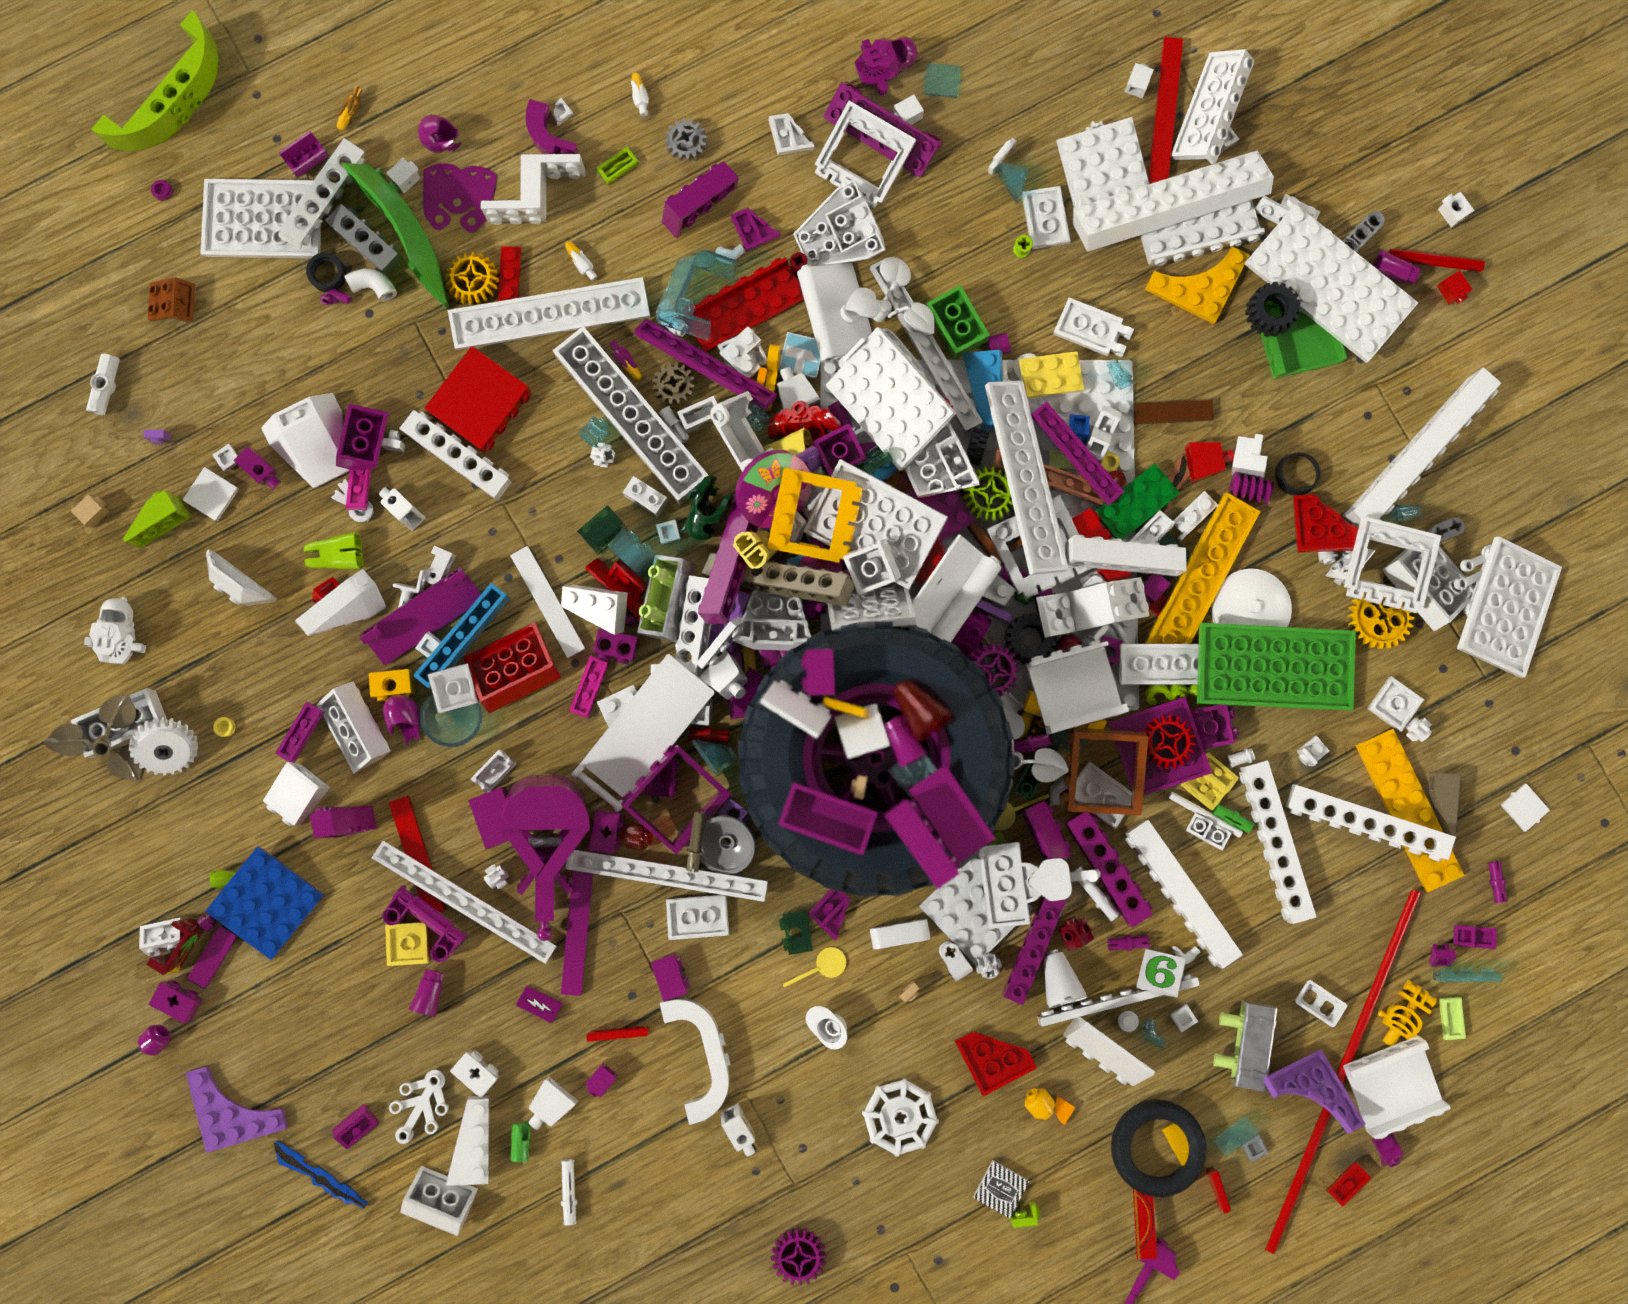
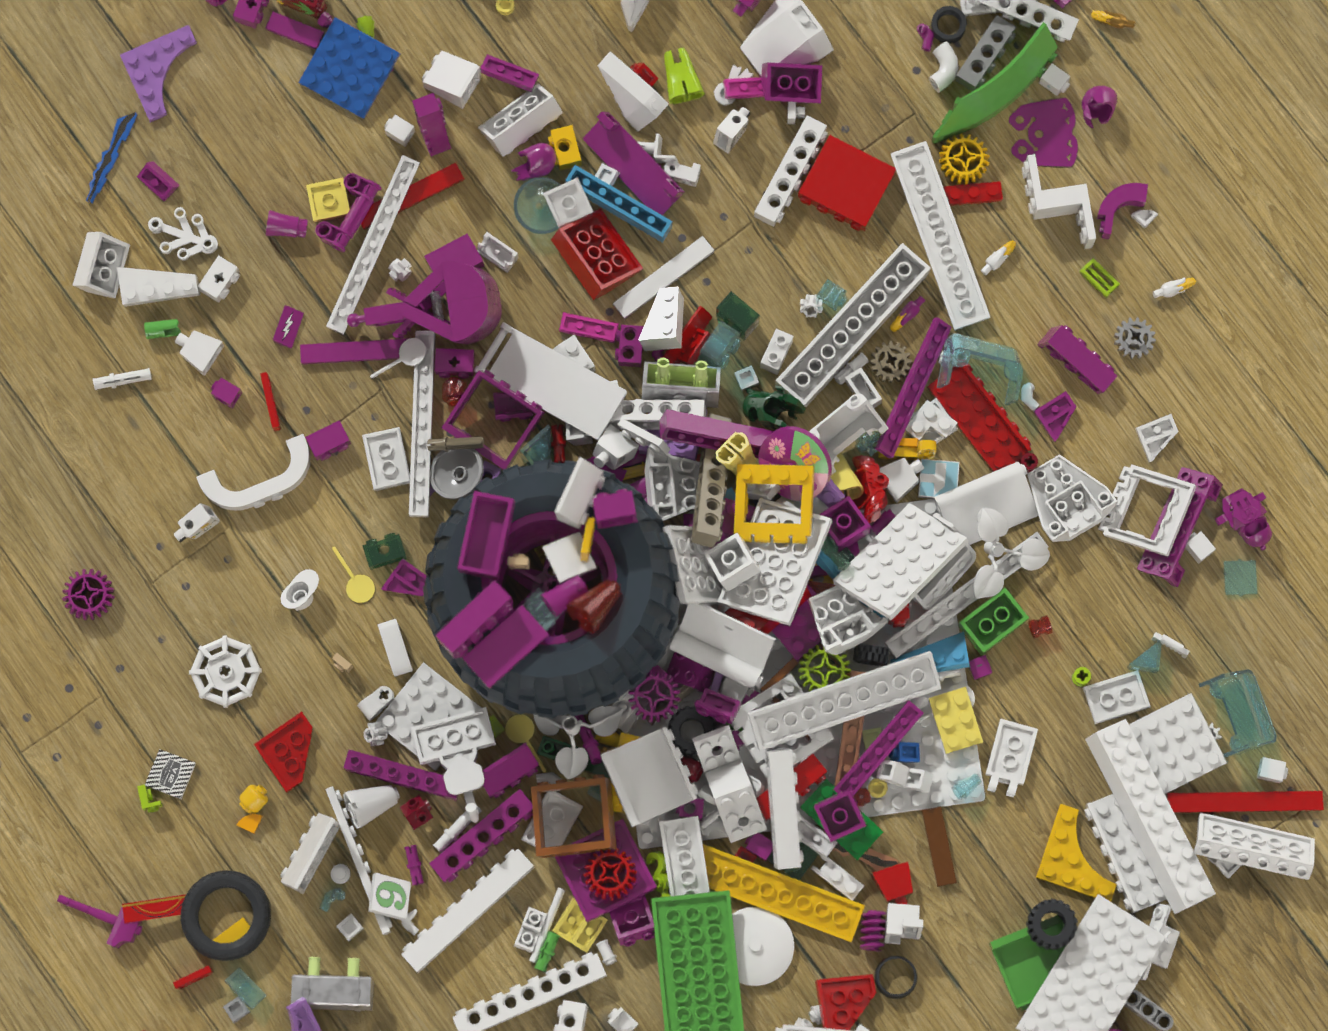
camera: 85 degrees right, 5 degrees down
none -> white piece [370,338,427,378]
none -> white brick [384,115,415,147]
none -> magenta bracket [695,688,741,725]
none -> magenta brick [814,788,866,842]
none -> clear red wheel [1028,615,1053,639]
none -> clear light blue windscreen [1199,669,1277,757]

